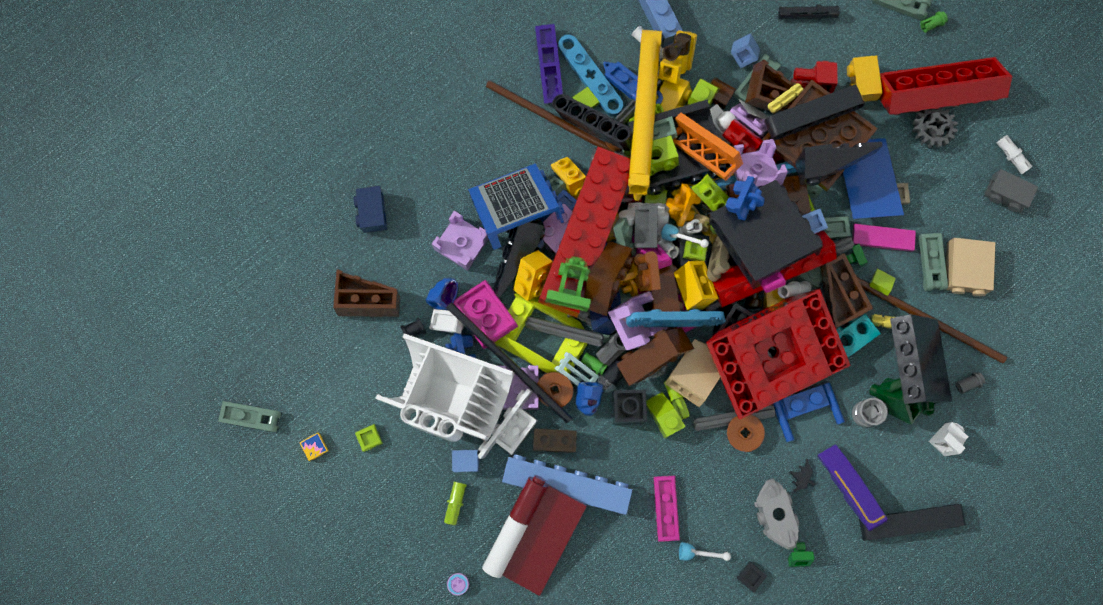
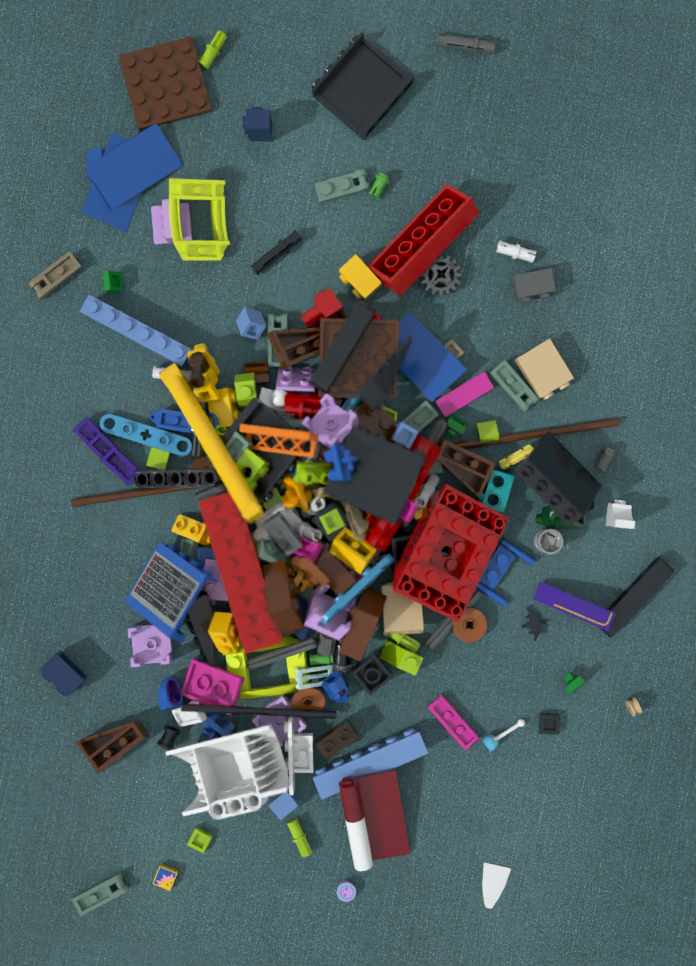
camera: 40 degrees left, 10 degrees up
bright green tile [545,256,591,312] -> none
hinge [661,224,709,248] -> none
white sticker [739,99,769,120] -> none
light grey piece [754,479,799,550] -> none
light yellow axle [768,84,803,113] -> none

